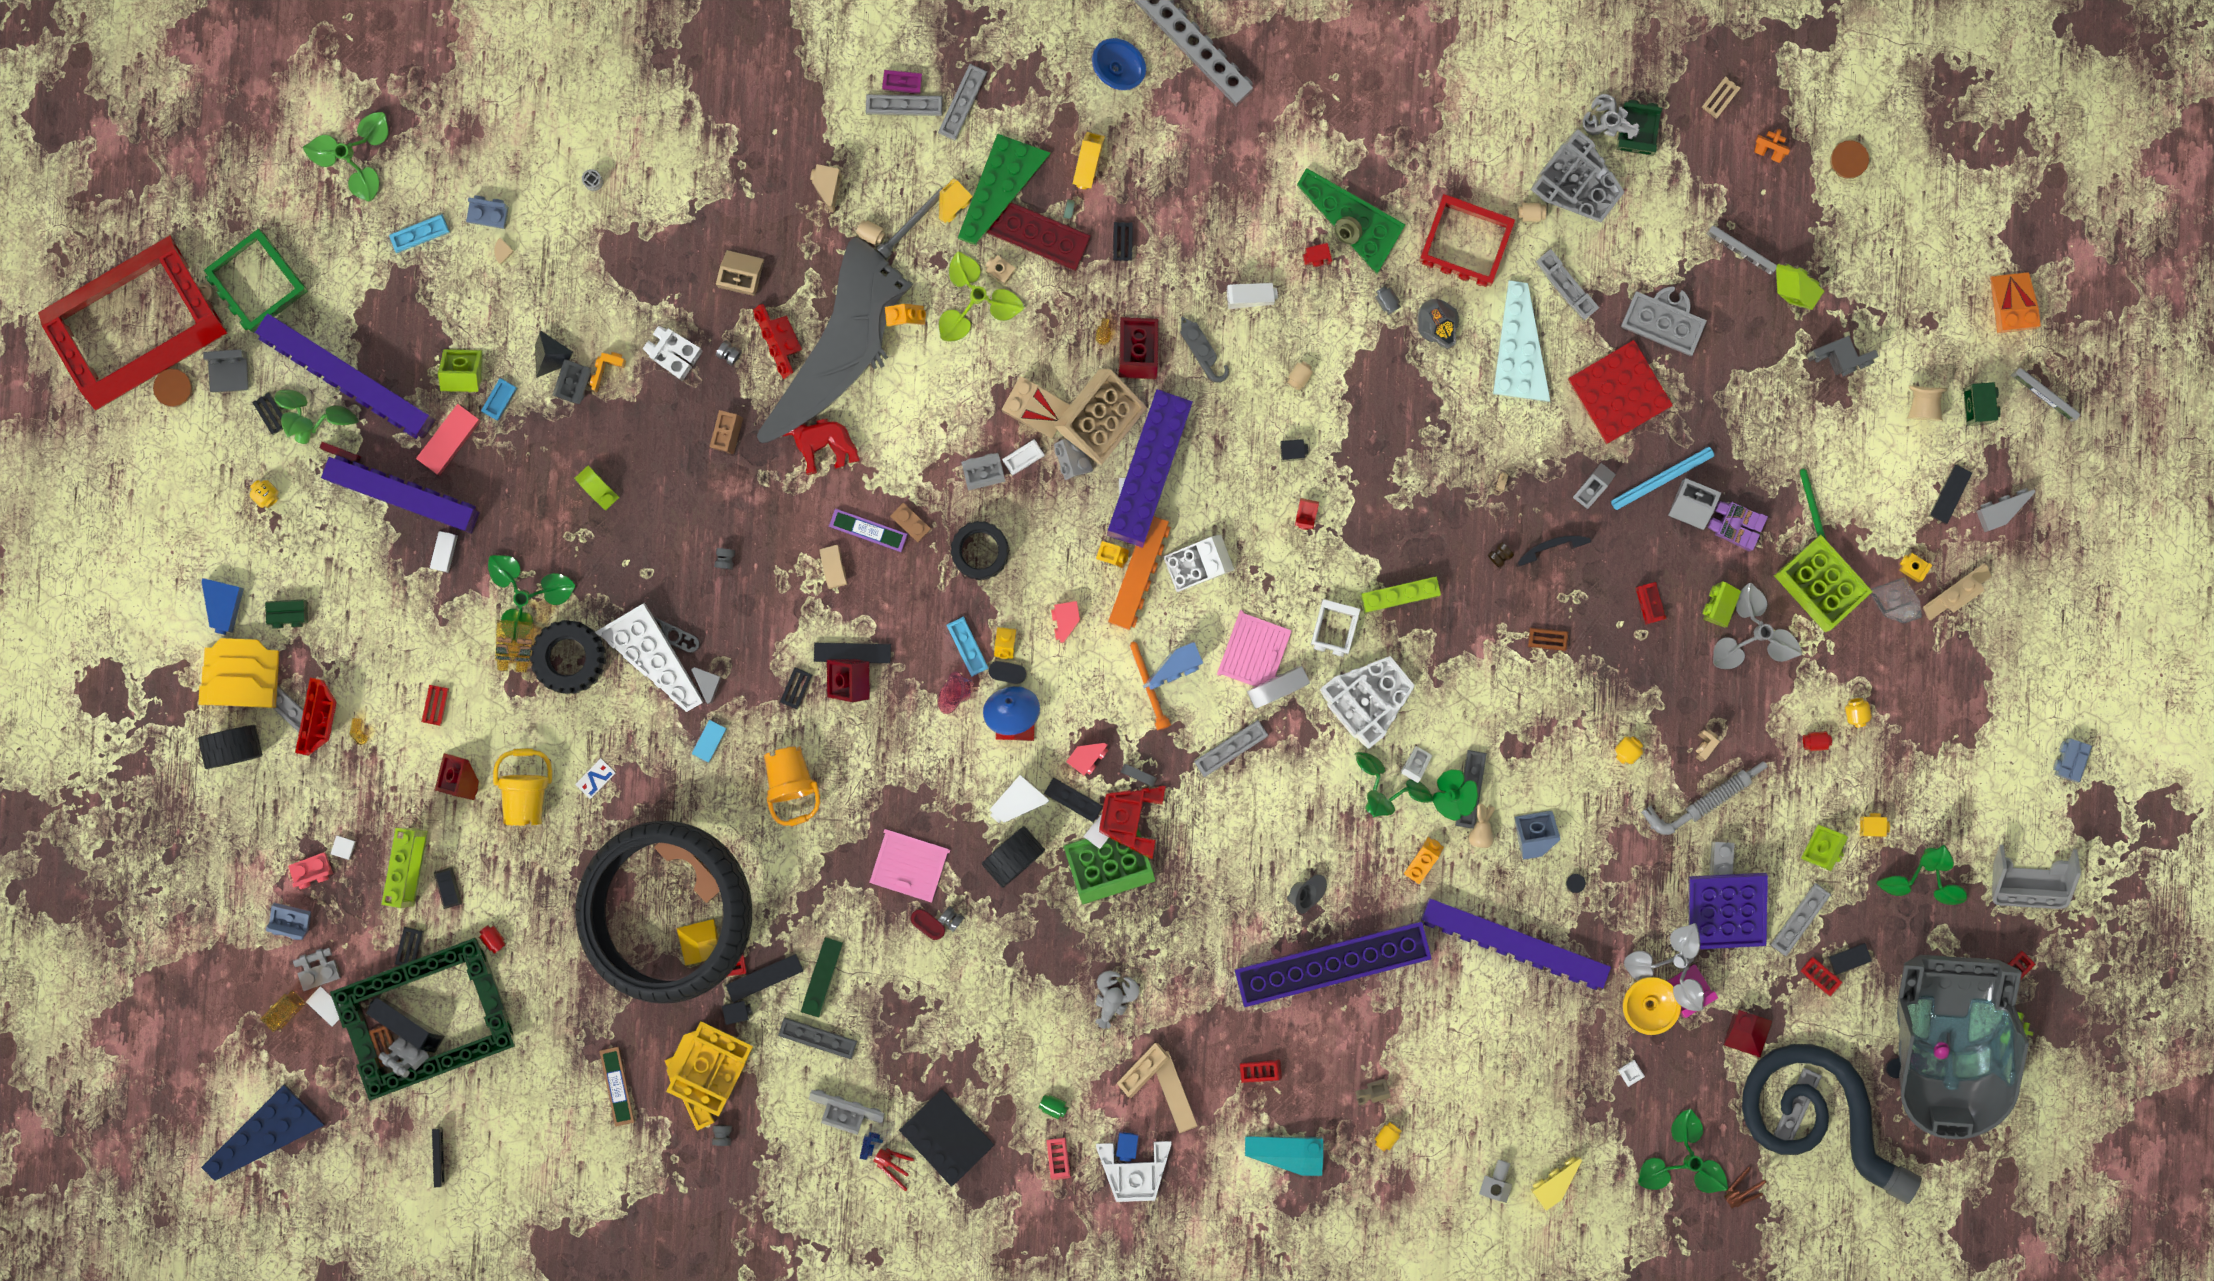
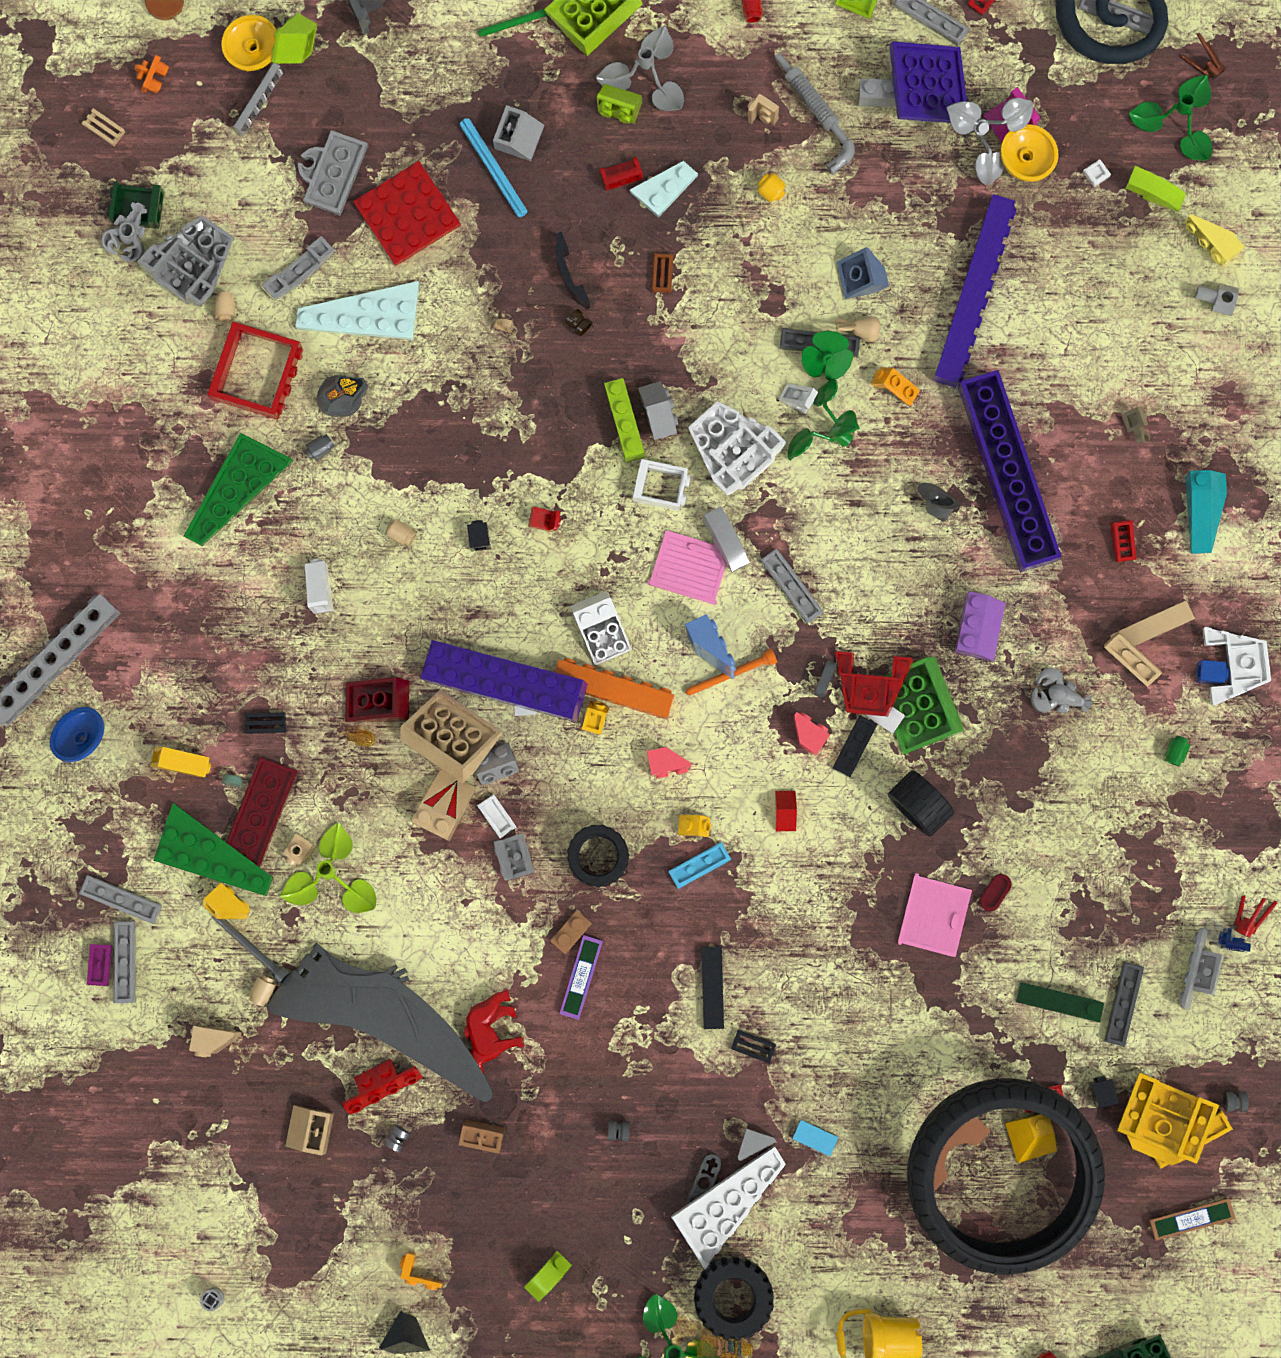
camera: 90 degrees left, 5 degrees down
dark grey bracket [552,359,592,404] -> none
white sticker [575,758,615,799] -> none
white hips [643,326,703,382] -> none
black tile [725,954,804,1002] -> none
light orange piece [764,746,820,827] -> none
tan slope [820,545,847,589] -> none
dark red slope [827,659,870,703] -> none
light orange bracket [885,304,926,326] -> none
black slope [899,1089,994,1187] -> none
clear pink piece [938,672,973,714] -> none
dark grey wheel [938,906,965,932] -> none
blue dish [983,686,1040,735] -> none
black tile [989,661,1027,684] -> none
white slope [990,775,1050,823] -> none
coral slope [1047,1138,1071,1180] -> none
dark grey plate [1180,317,1229,383] -> none
red brick [1302,243,1332,267] -> none
olive plate [1334,216,1362,245] -> none
yellow brick [1374,1122,1402,1152] -> none
black tile [1566,874,1586,893] -> none
light grey slope [1573,463,1616,509] -> none
medium lavender hips [1707,501,1768,551] -> none
dark red slope [1723,1009,1772,1057] -> none
none -> yellow dish [222,15,276,71]
none -> light aqua wing [630,161,698,218]
none -> light grey brick [638,381,679,440]
none -> medium lavender slope [954,591,1006,661]
none -> lime slope [1125,166,1186,212]

